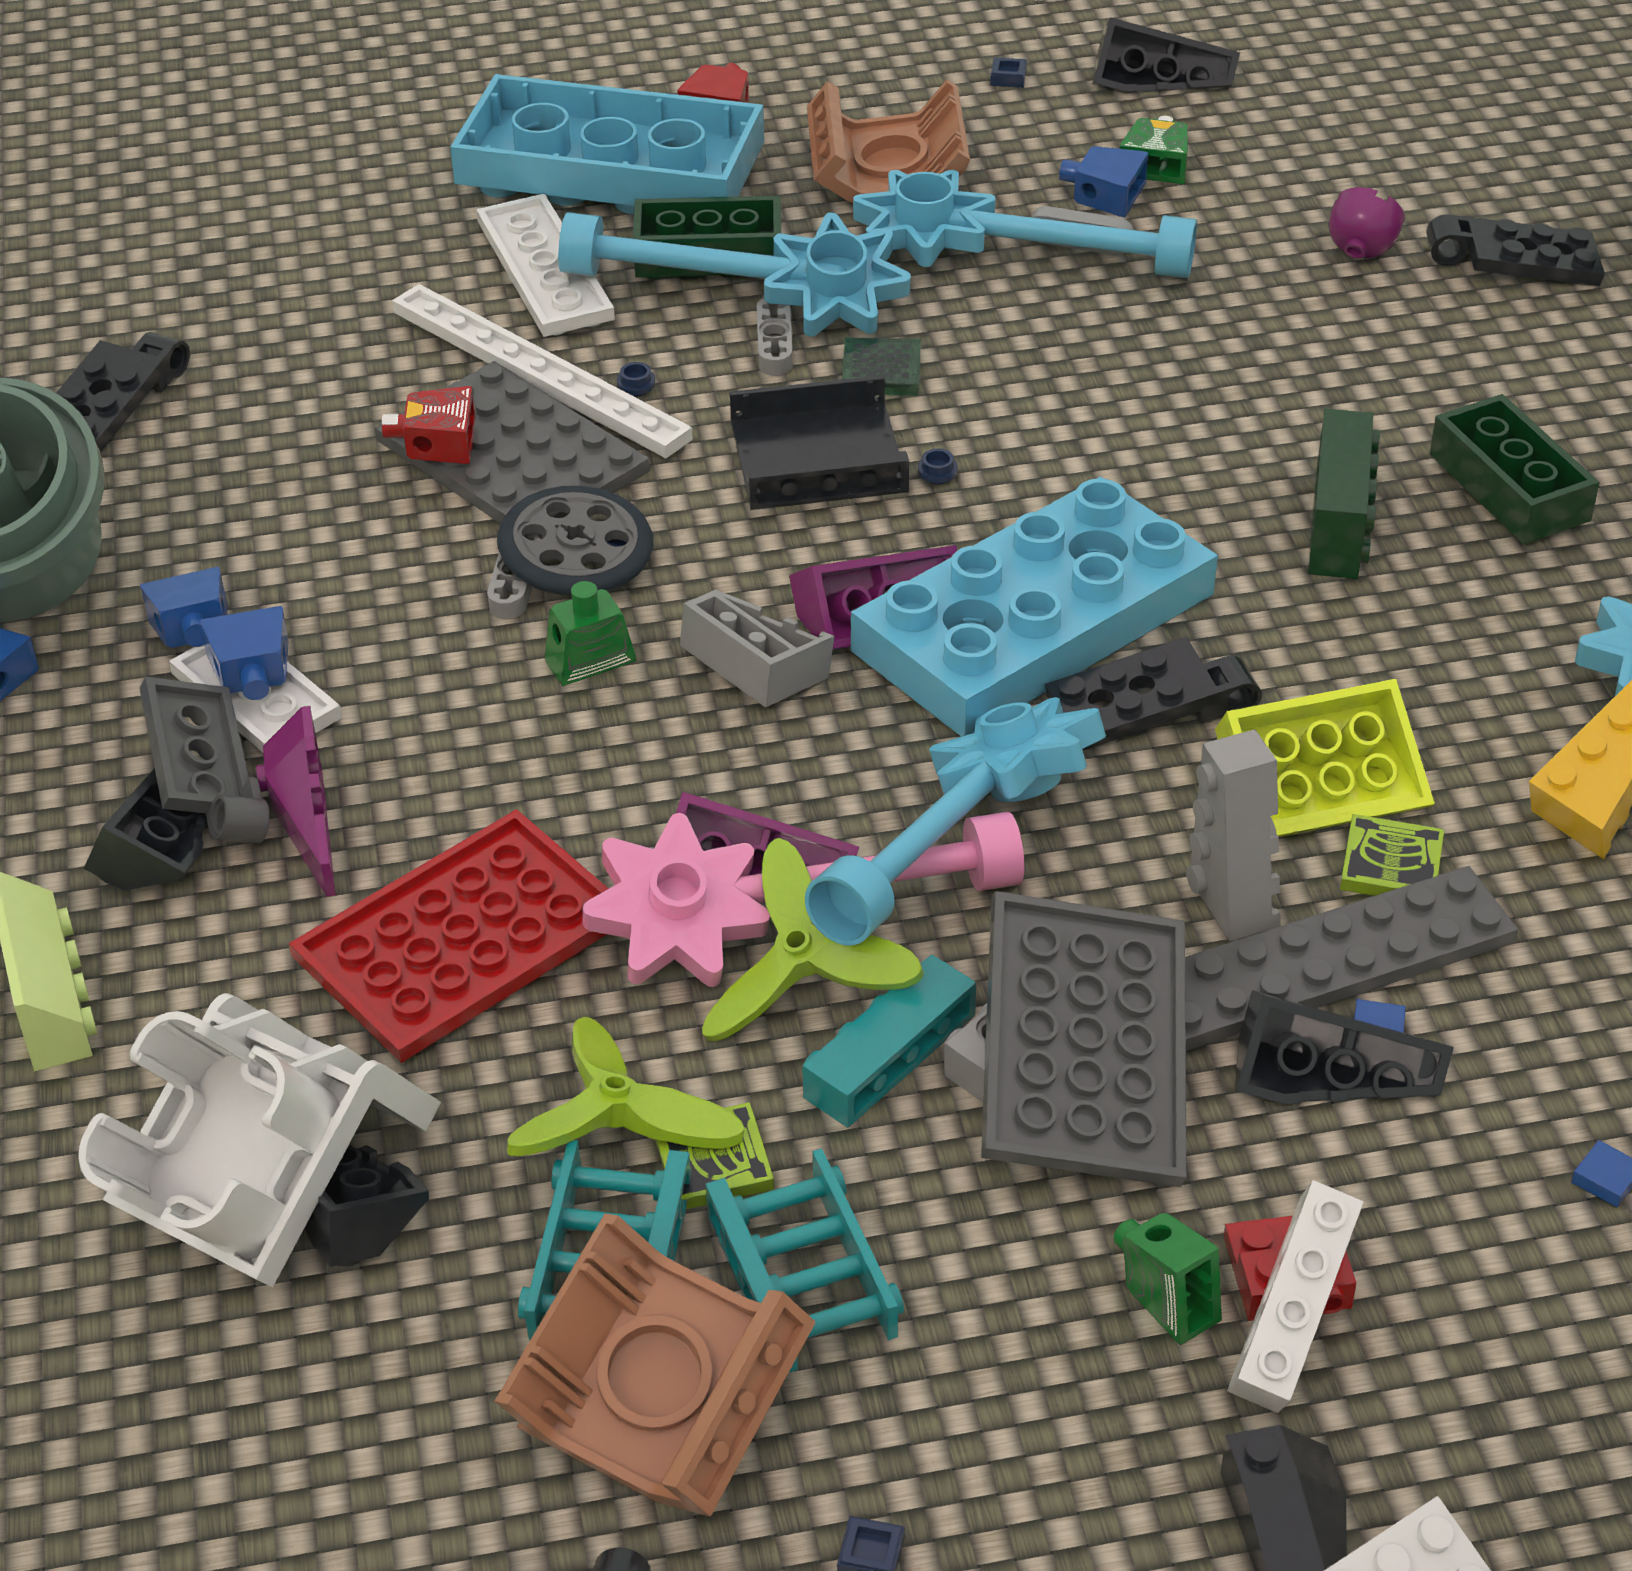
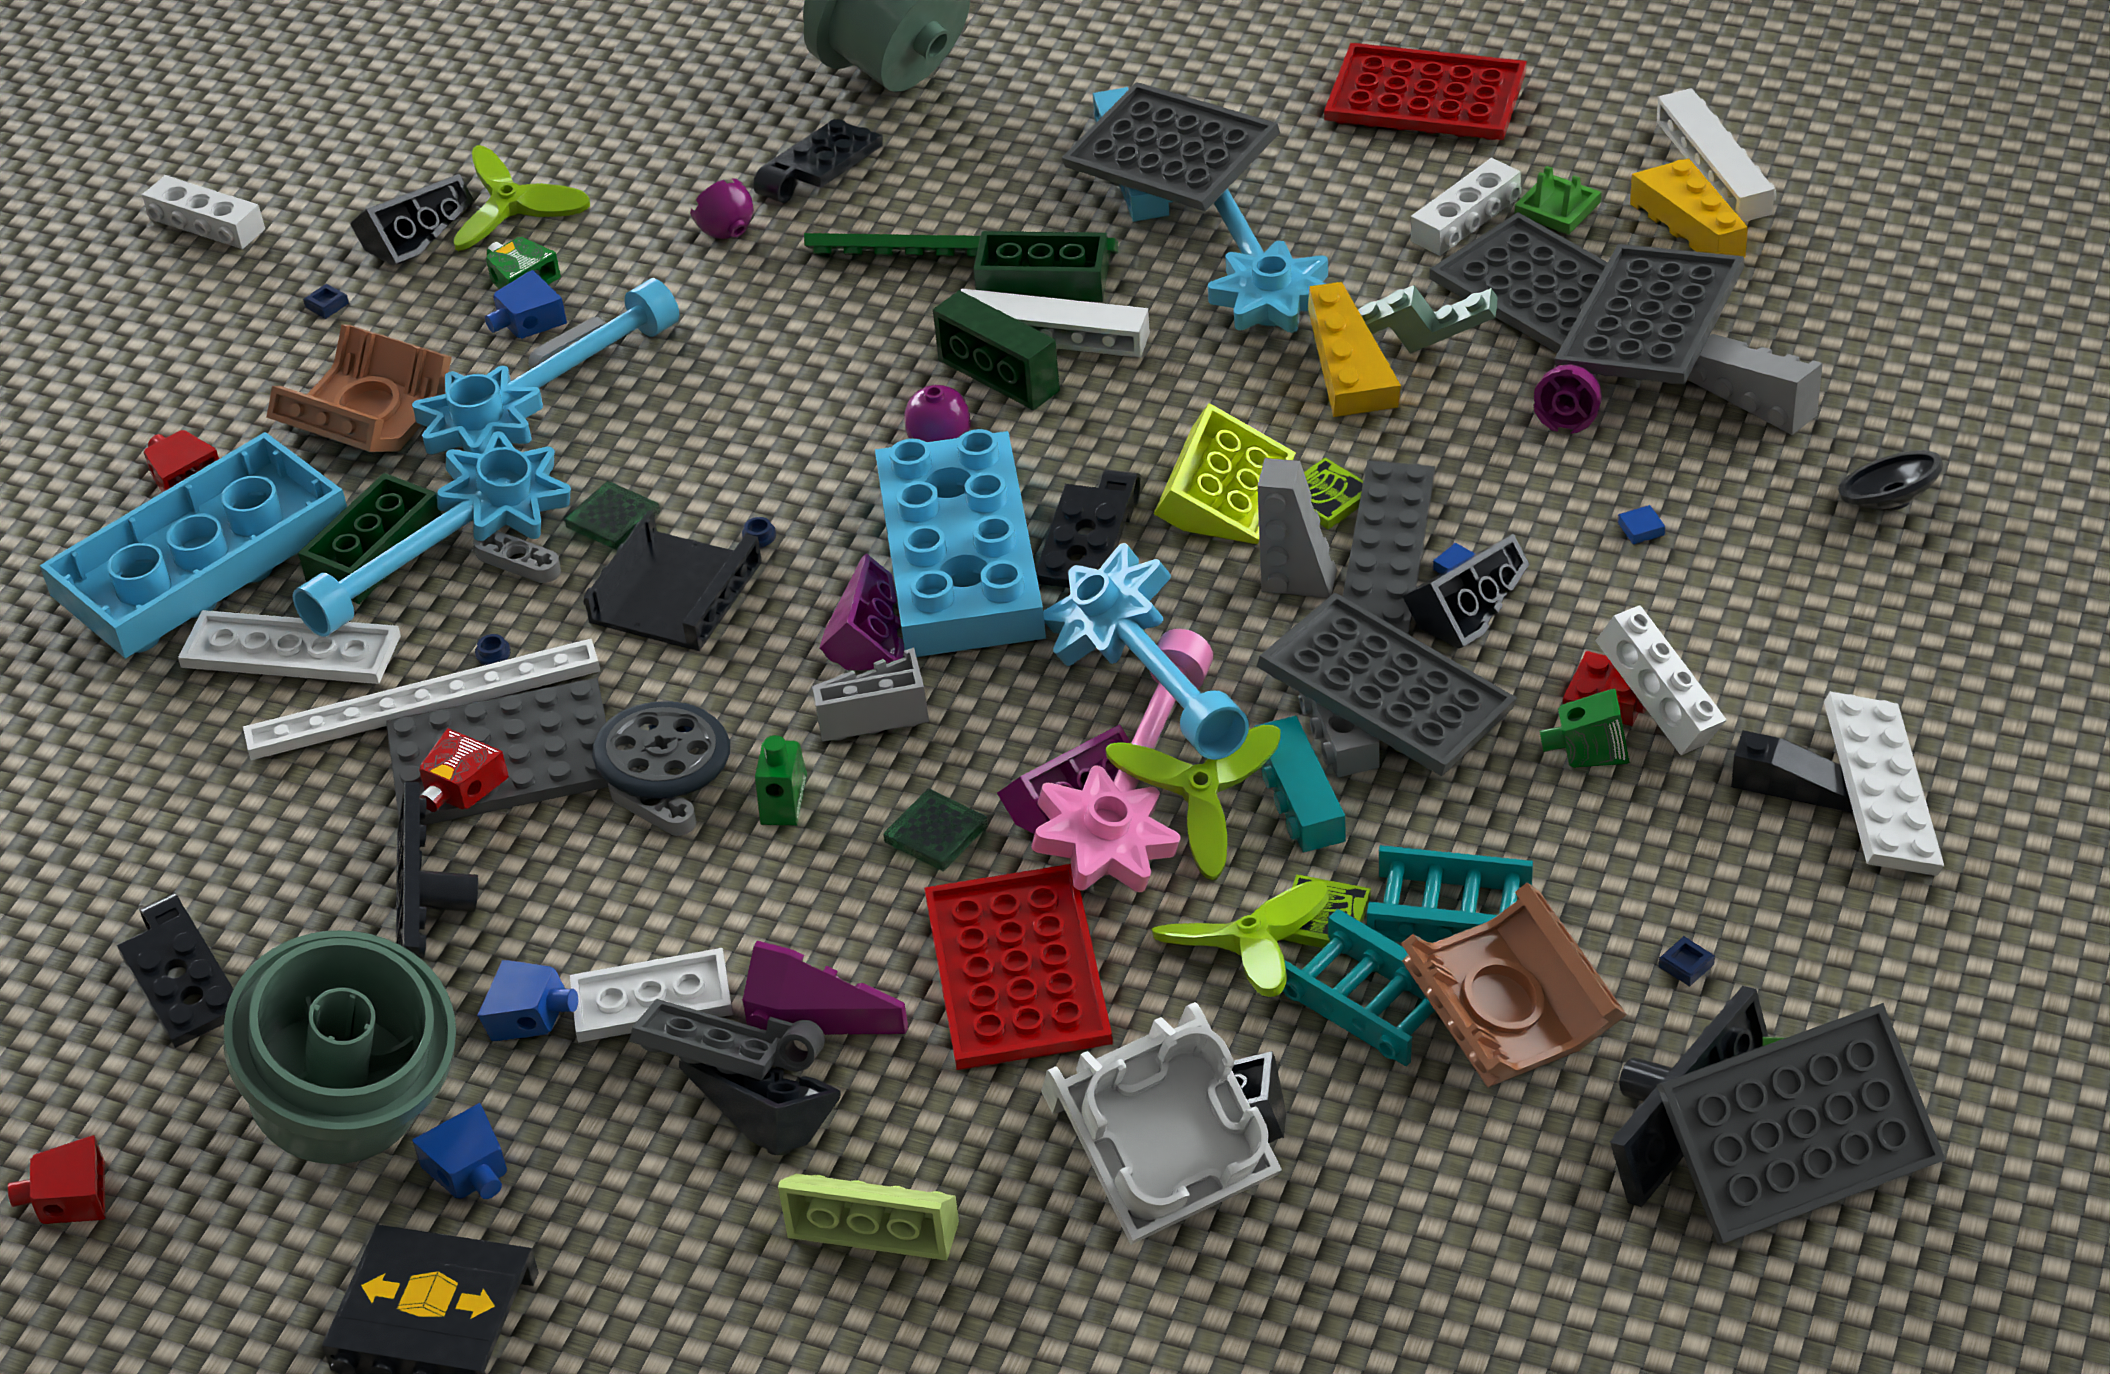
camera: 55 degrees left, 0 degrees up
blue torso [200,606,289,700] -> none
none -> black plate [396,782,478,958]
none -> lime piece [454,145,590,251]
none -> green plate [804,233,1118,259]
none -> clear green tile [883,788,988,872]
none -> magenta cylinder [904,385,971,442]
none -> white brick [961,289,1150,358]

